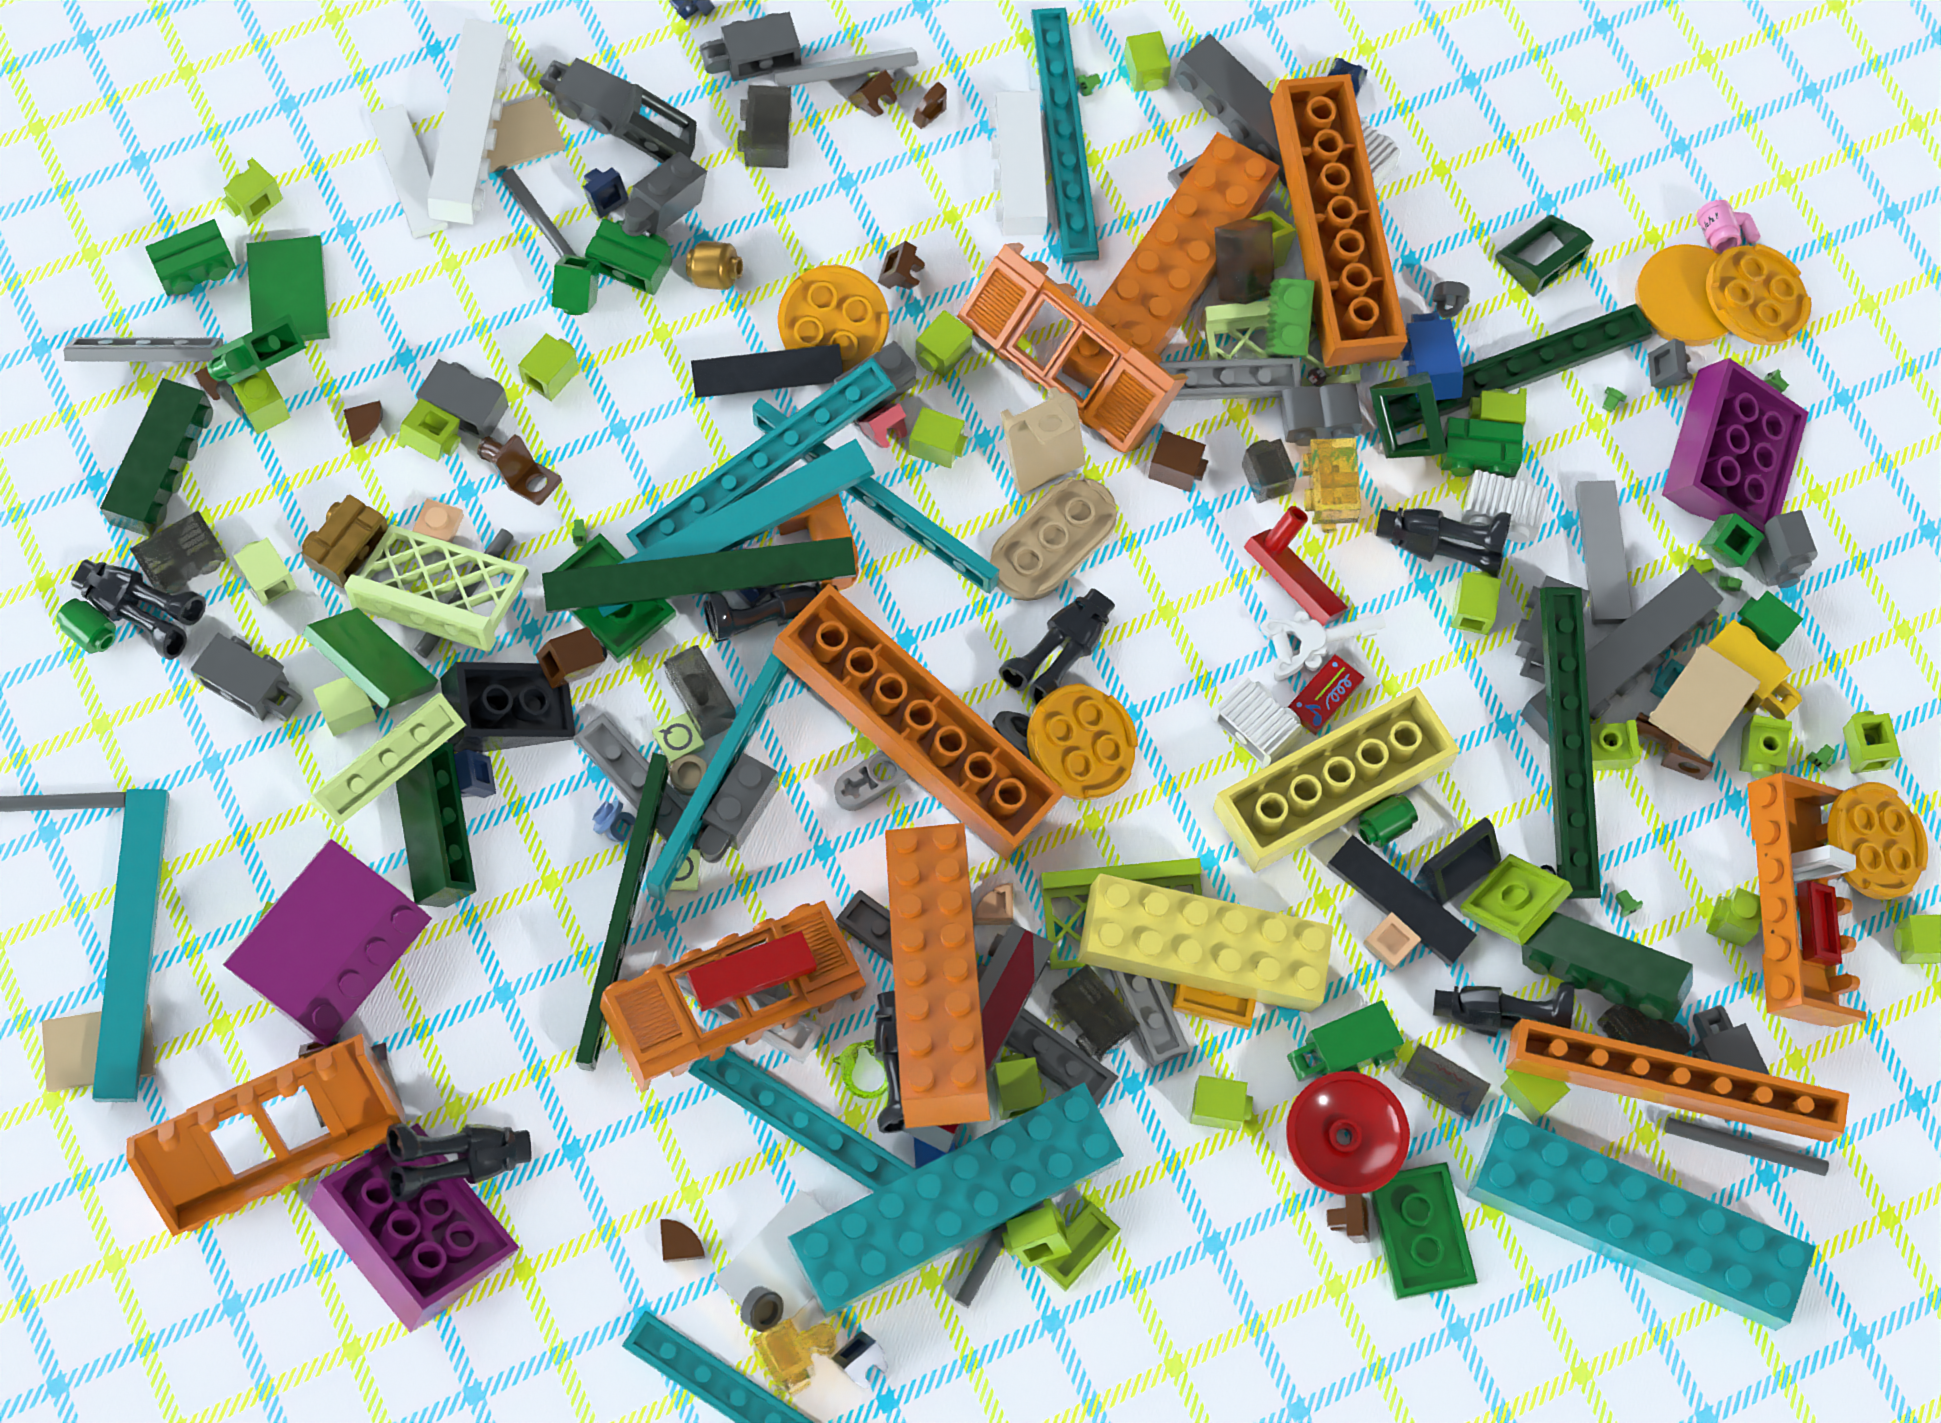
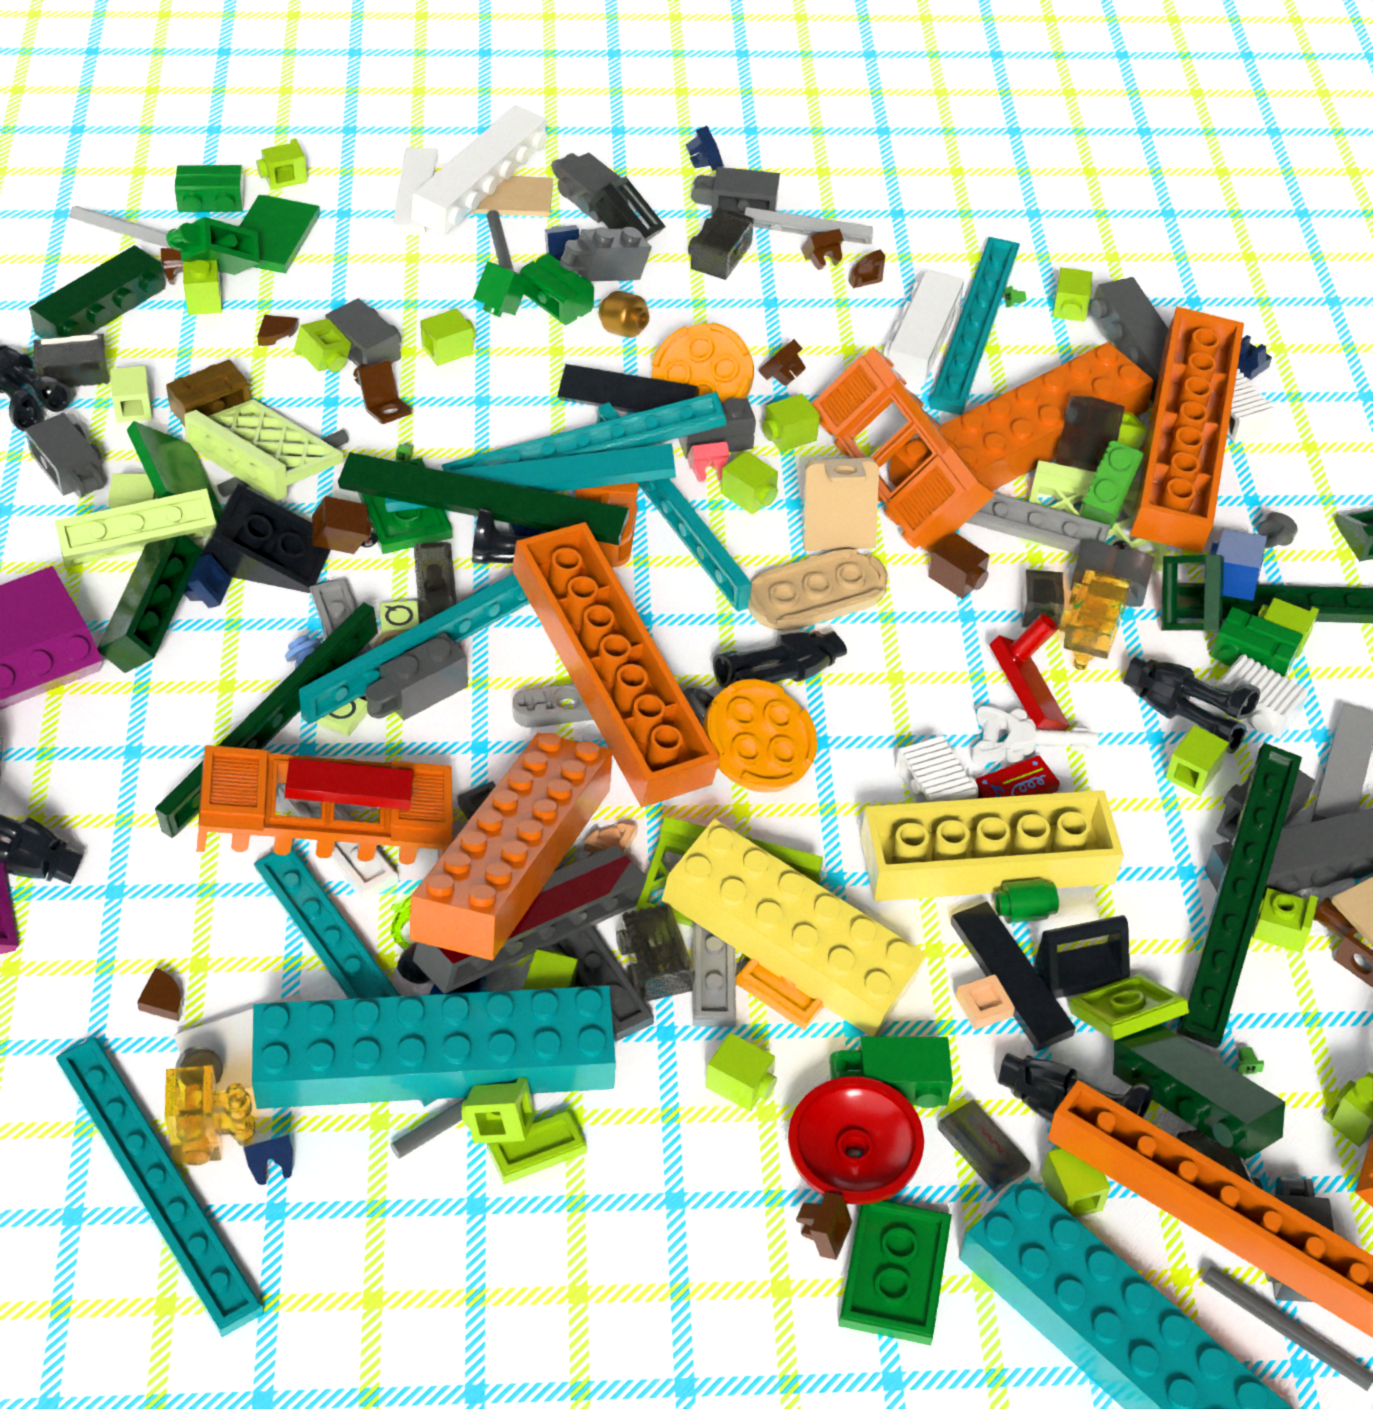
camera: 25 degrees right, 20 degrees down
light nougat plate [412,498,464,543] -> none

